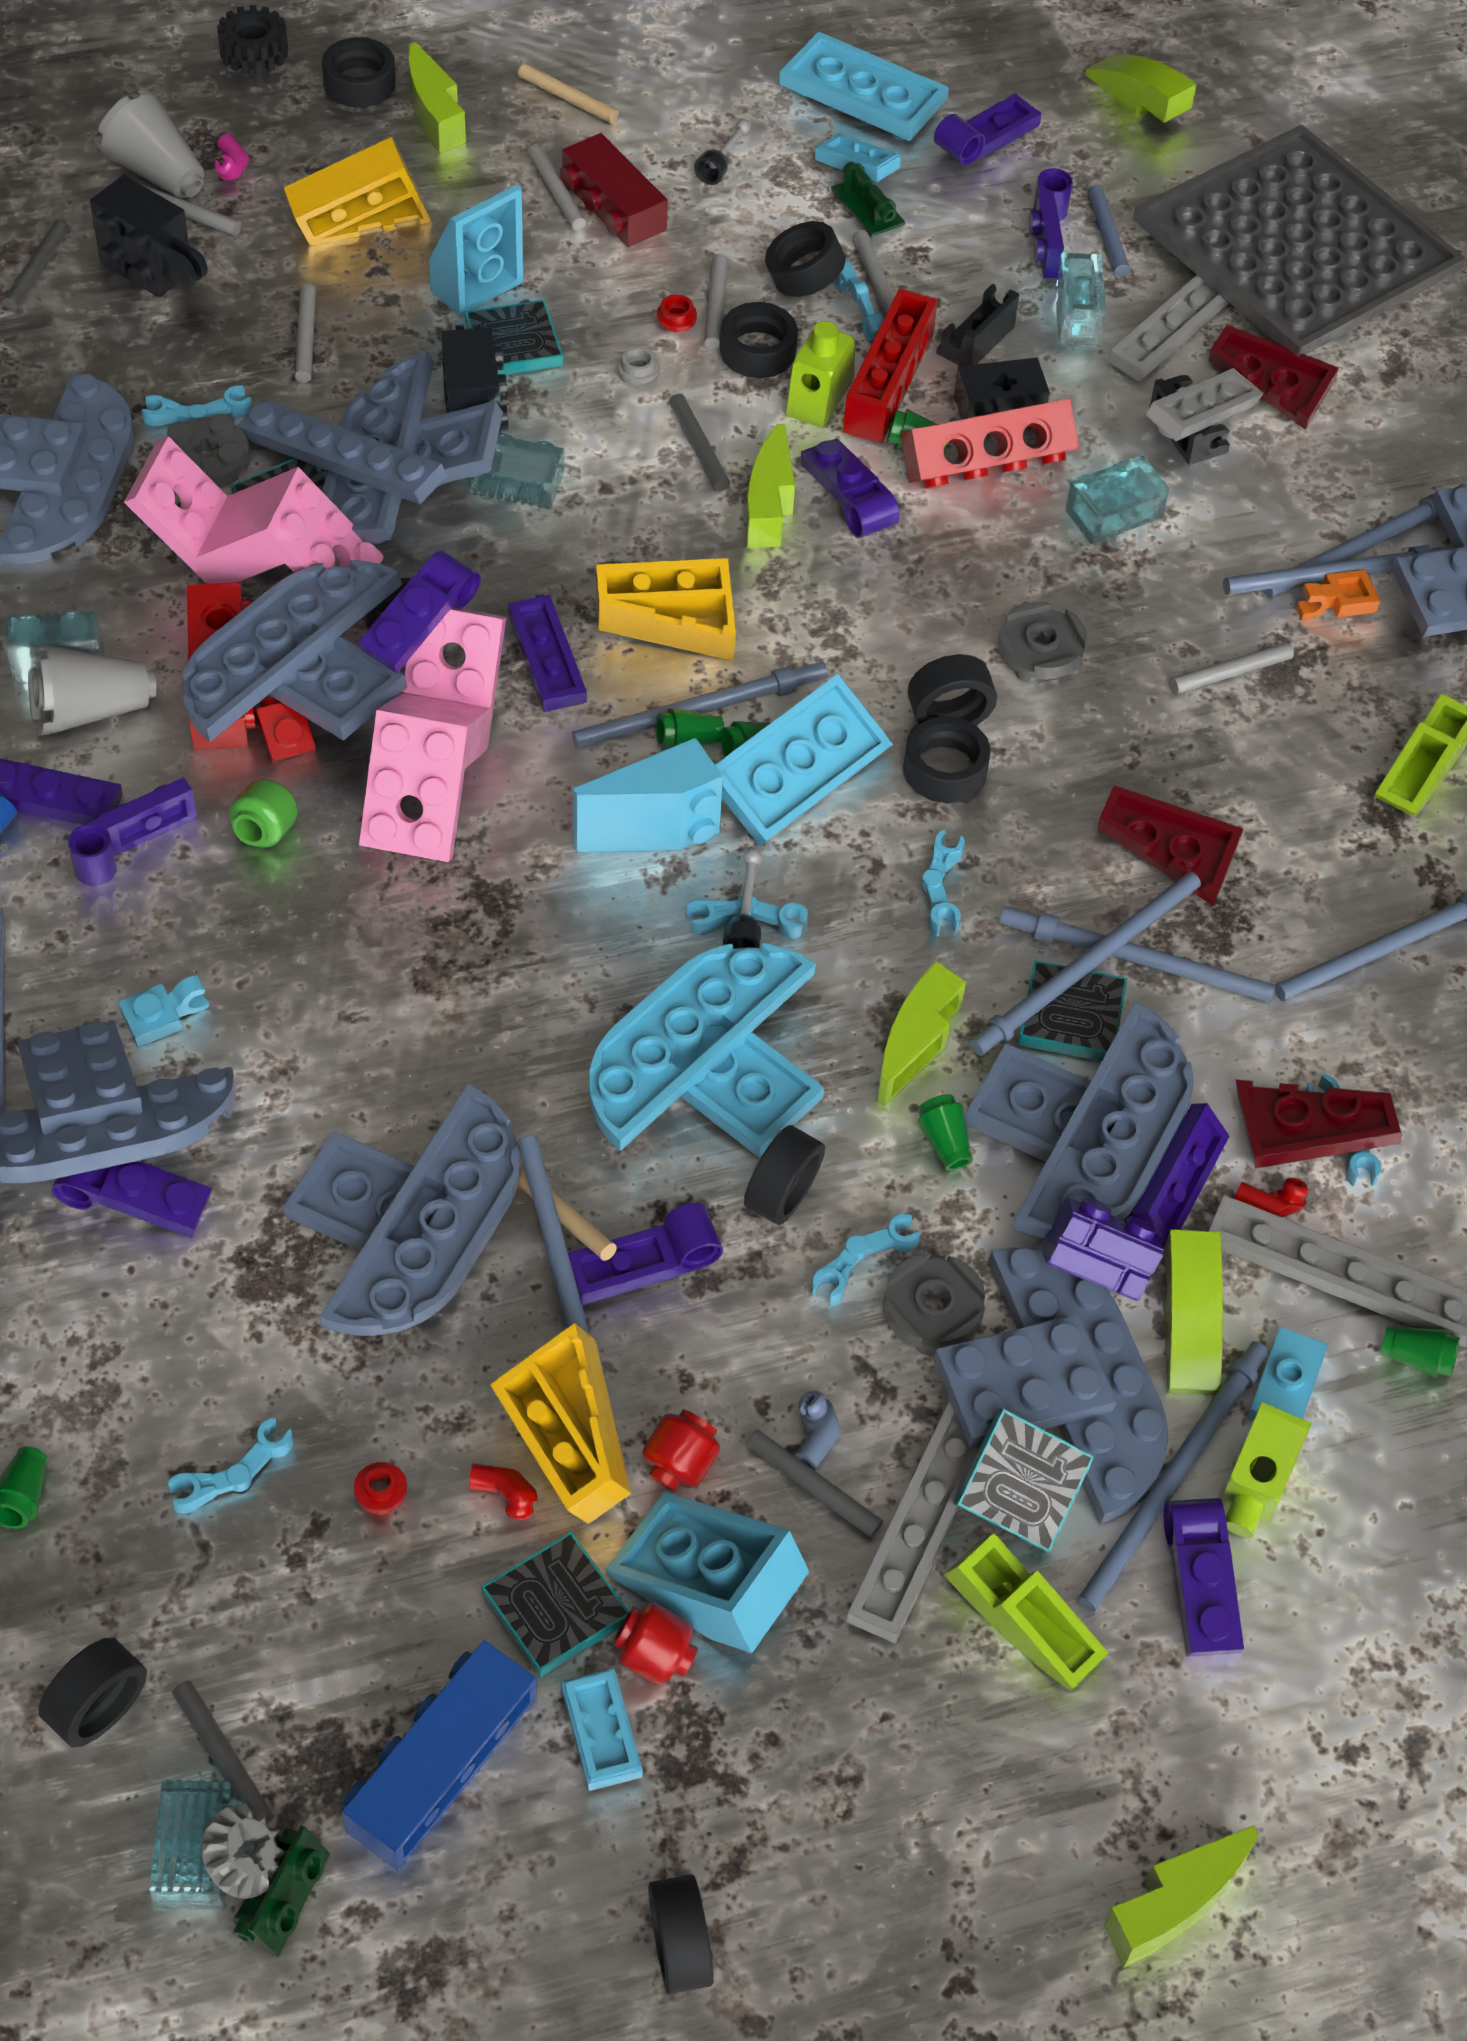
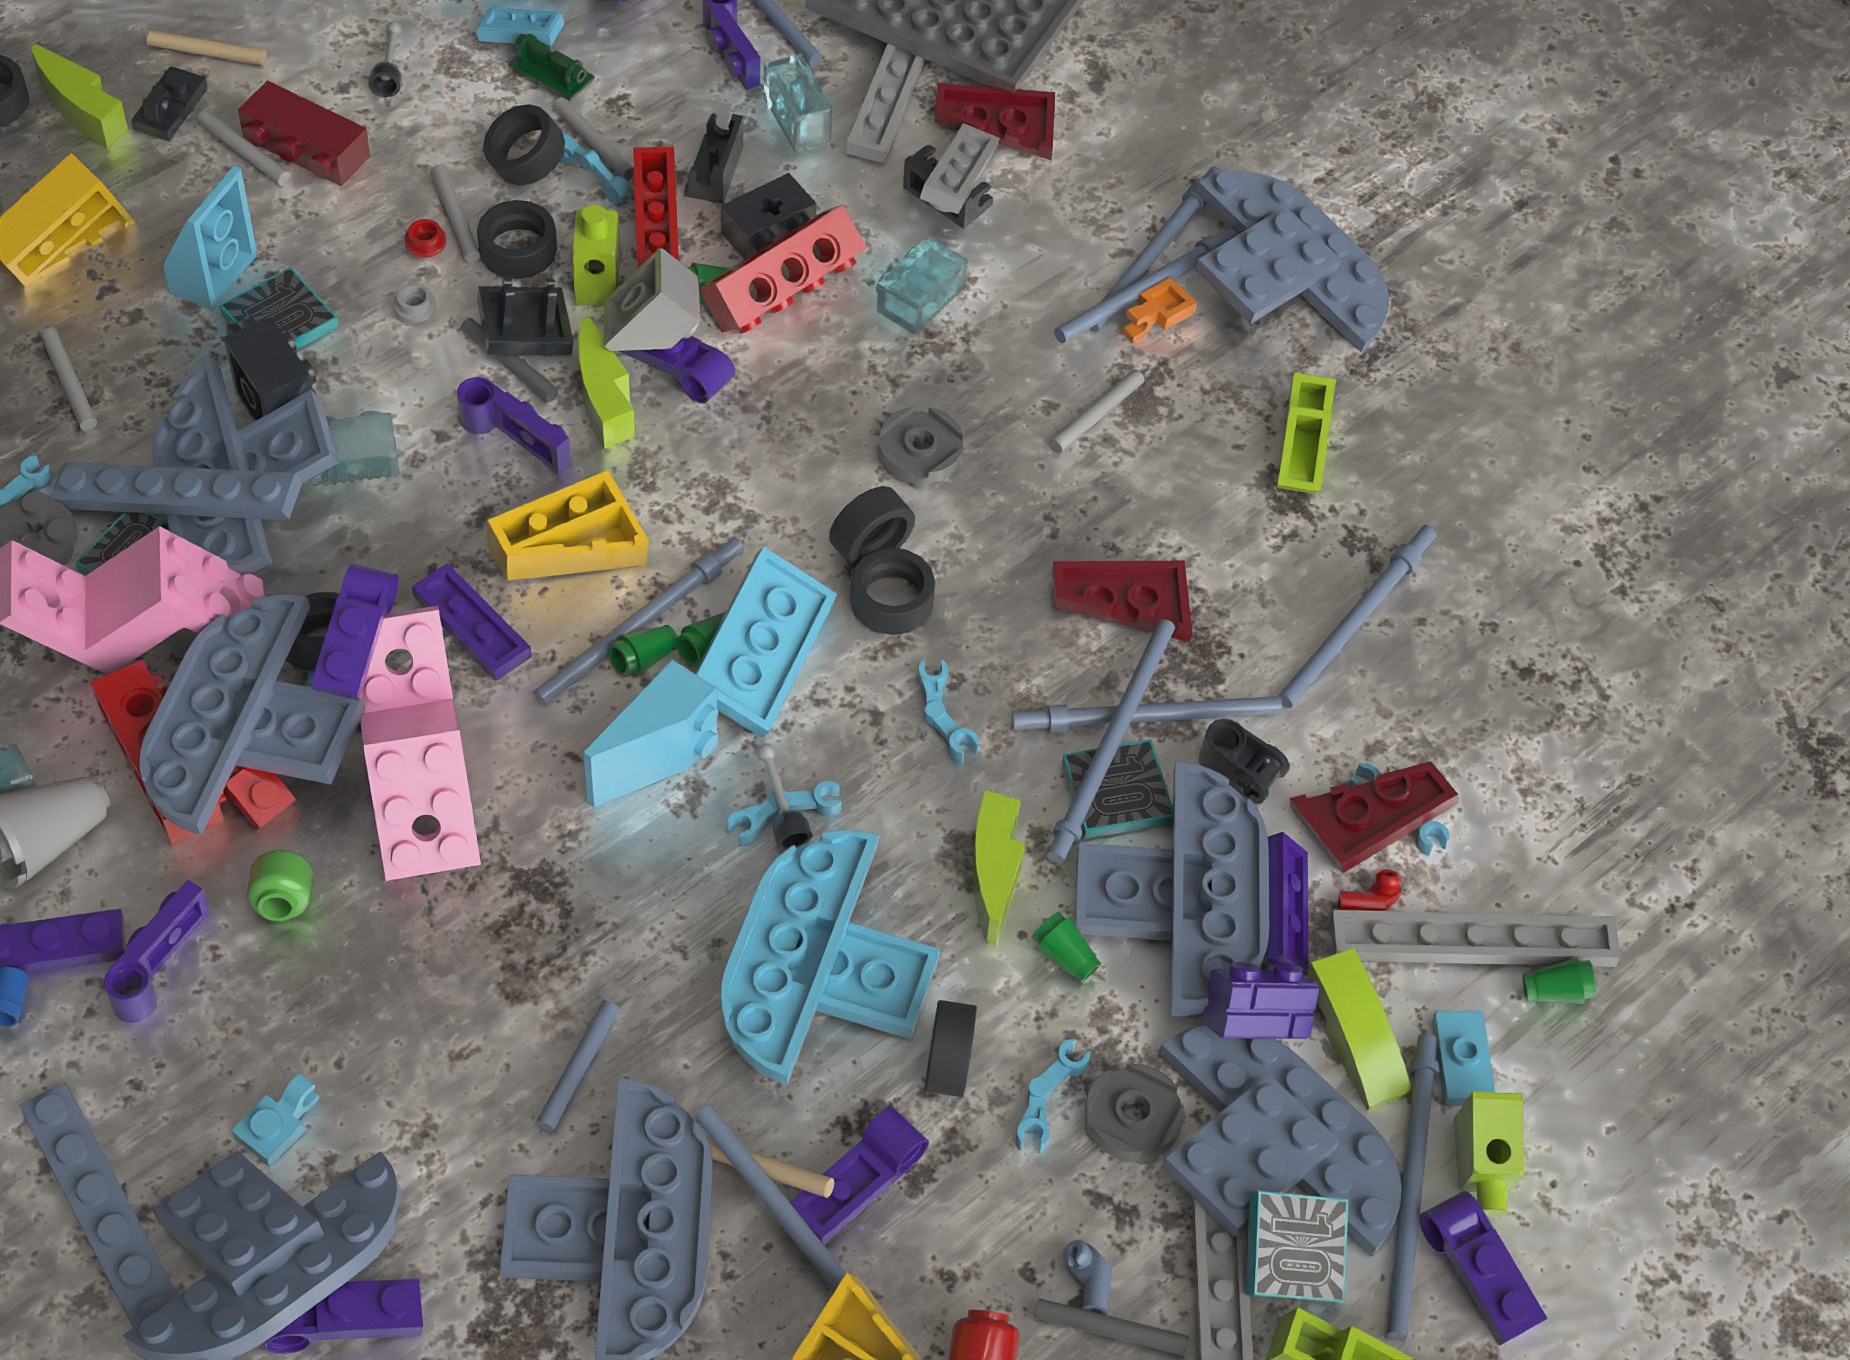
camera: 25 degrees left, 0 degrees up
none -> black hinge [131,66,208,142]
none -> dark purple plate [457,377,571,474]
none -> black plate [477,278,574,356]
none -> sand blue bar [535,1000,620,1133]
none -> light grey slope [604,247,700,351]
none -> black piece [1199,719,1290,804]

